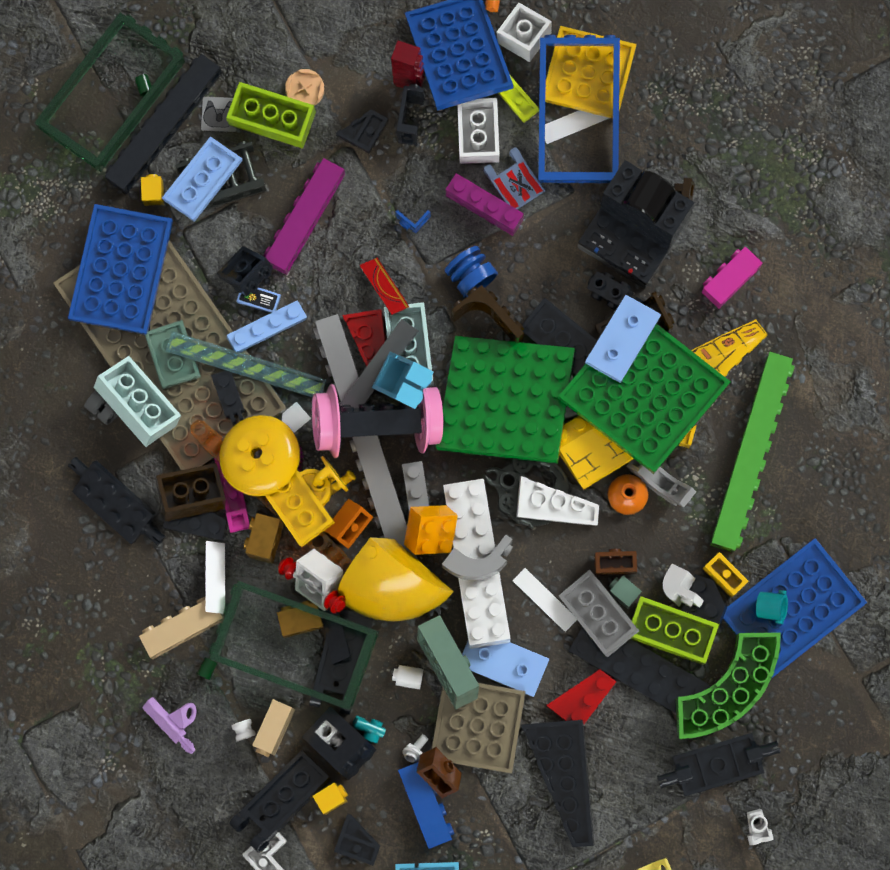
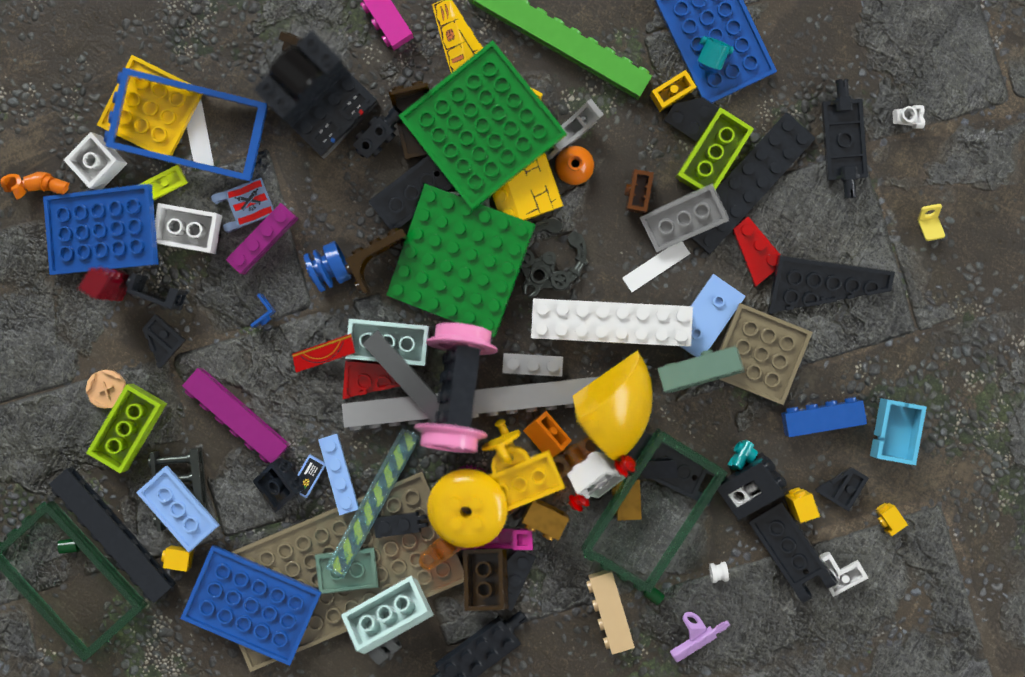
camera: 90 degrees left, 10 degrees up
sticker [201,97,236,132] -> none
white sticker [206,541,225,614] -> none
tan brick [252,699,295,757] -> none
white sticker [282,402,311,433] -> none
medium azure piece [372,352,434,409] -> none
white brick [392,665,424,689] -> none
white plate [403,734,428,763] -> none
light orange brick [404,505,458,555] -> none
reddish brown brick [416,747,462,798] -> none
light grey arch [442,535,513,581] -> none
white wing [516,476,599,526] -> none
light blue plate [585,295,661,383] -> none
sand green brick [609,576,642,609] -> none
white brick [663,564,704,608] -> none
bright green brick [676,633,781,739] -> none

